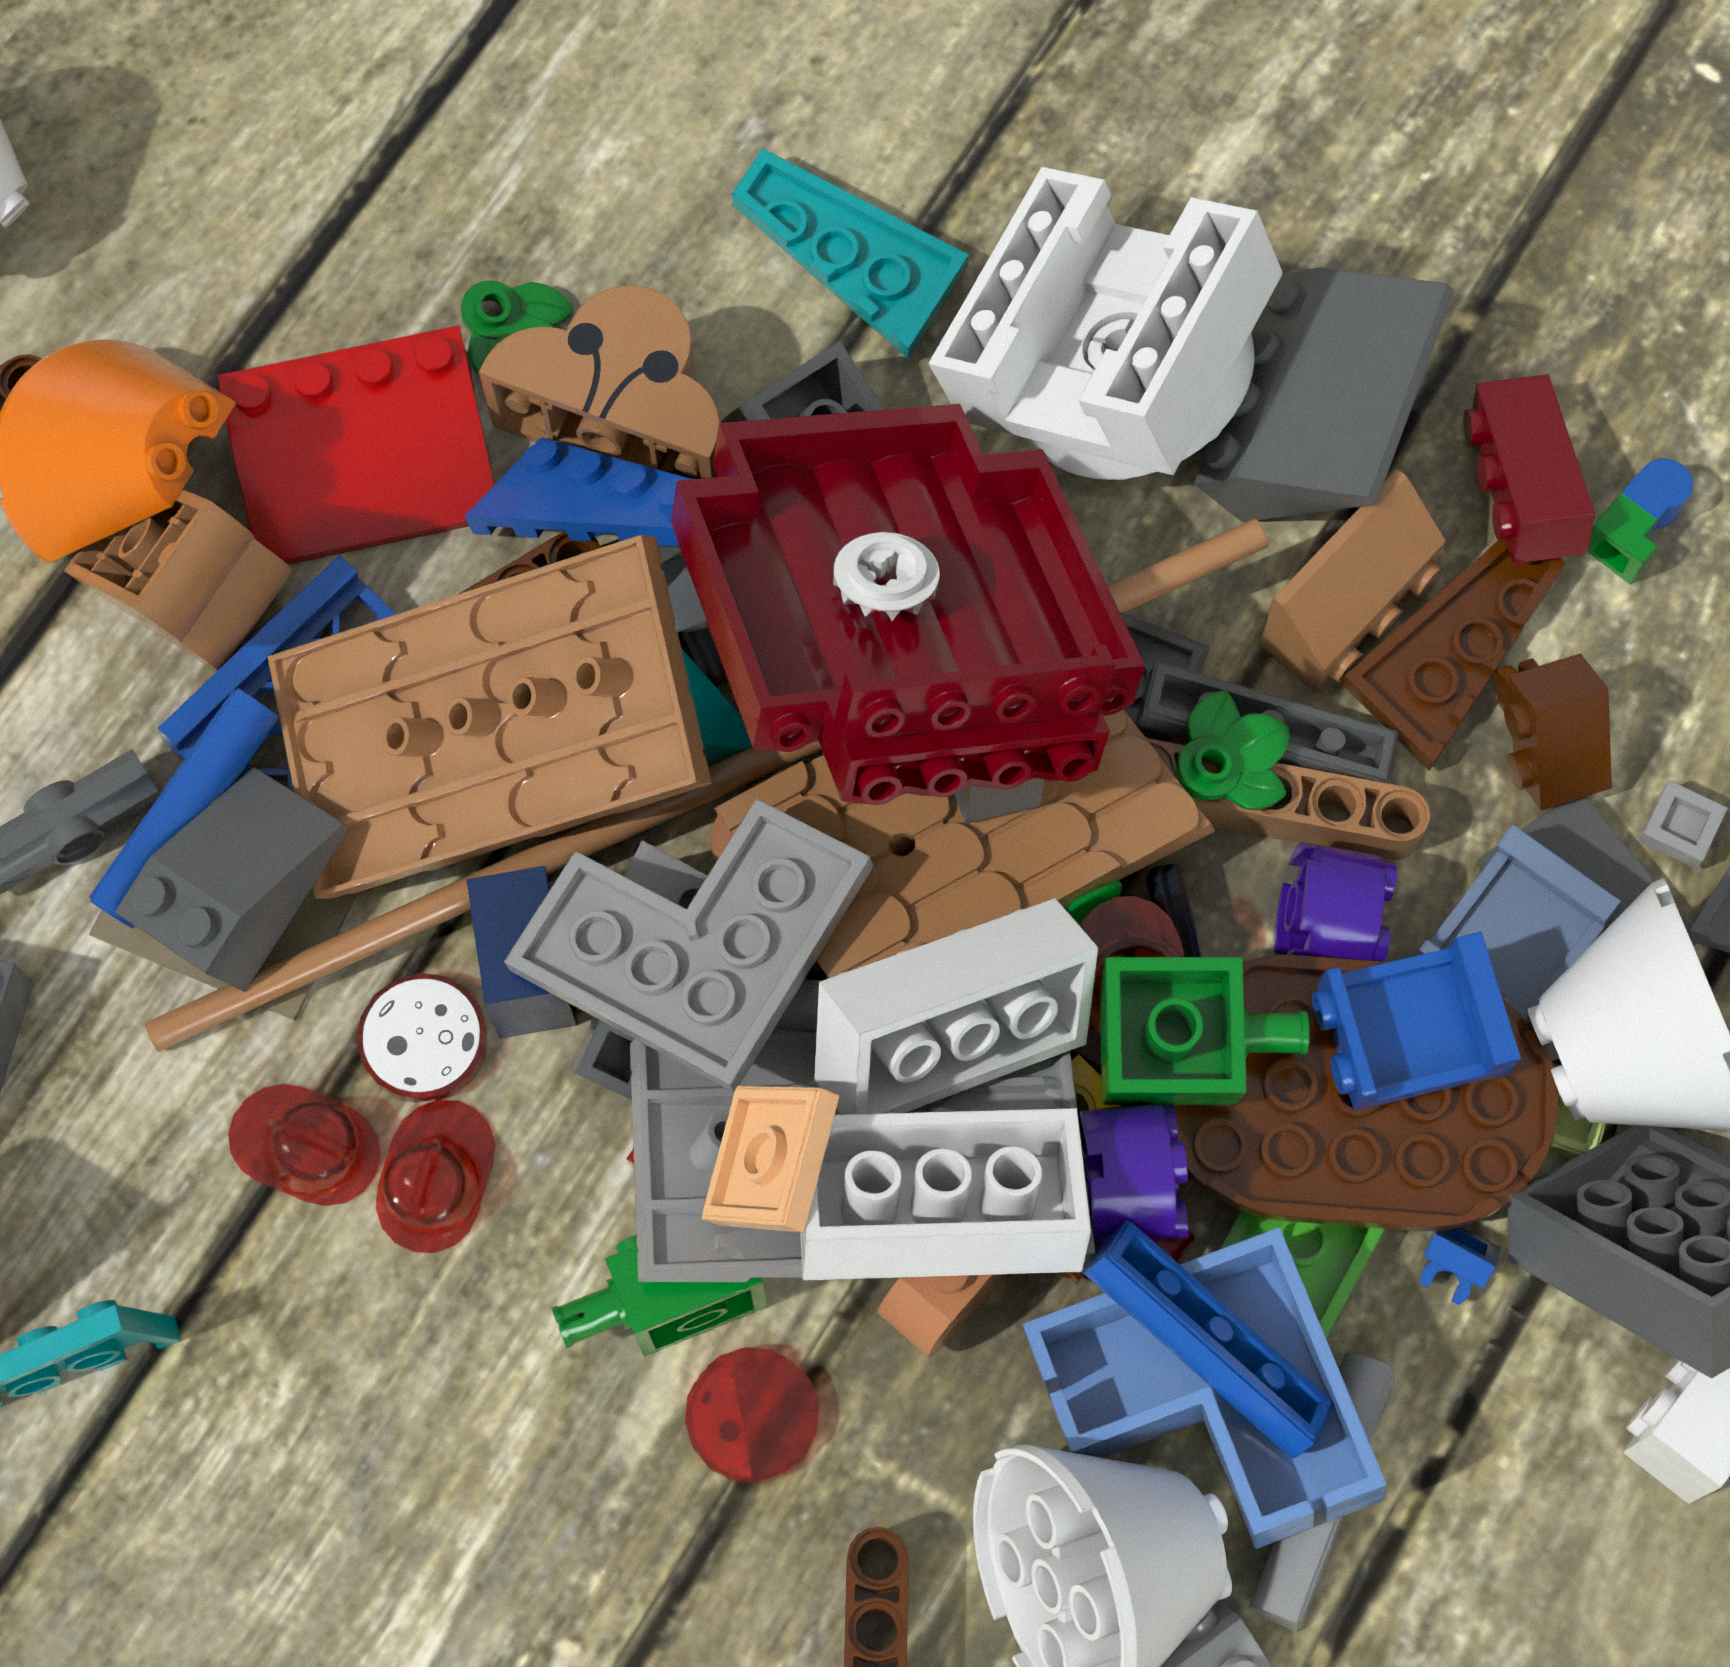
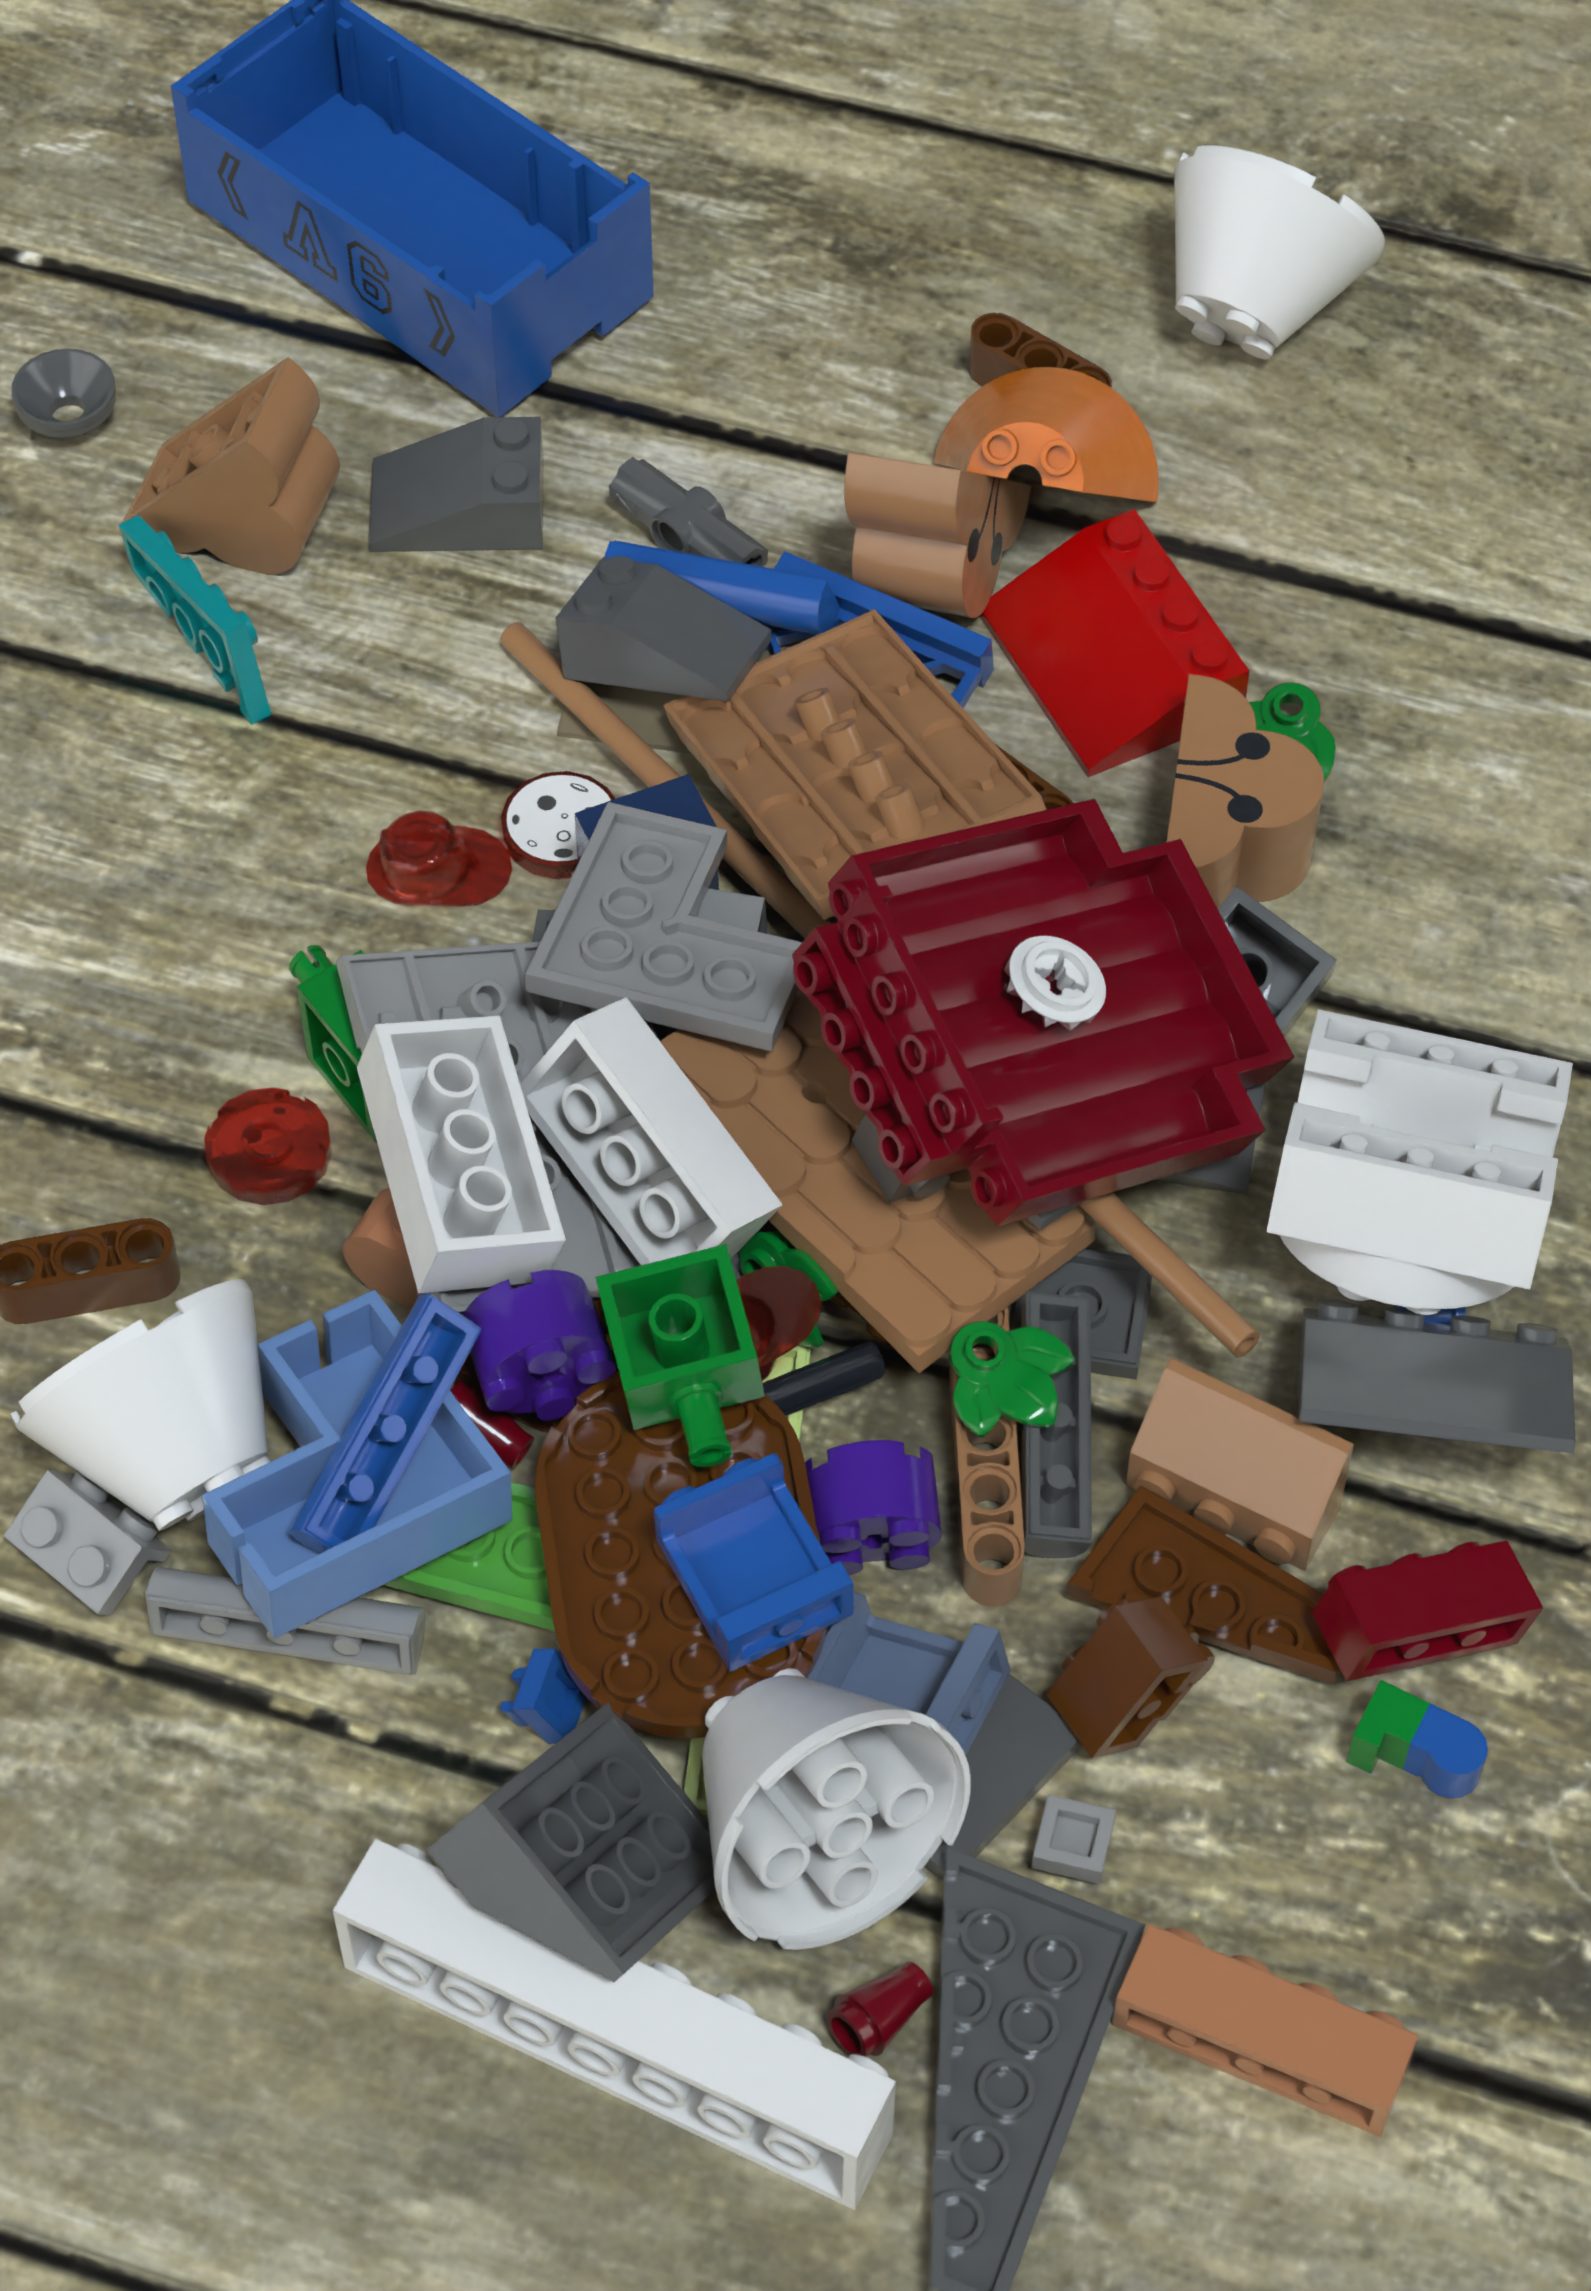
camera: 75 degrees right, 15 degrees down
clear red piece [228,1084,381,1206] -> none
blue wing [464,437,693,547] -> none
light nougat tile [702,1086,840,1233] -> none
teal wing [732,148,969,359] -> none

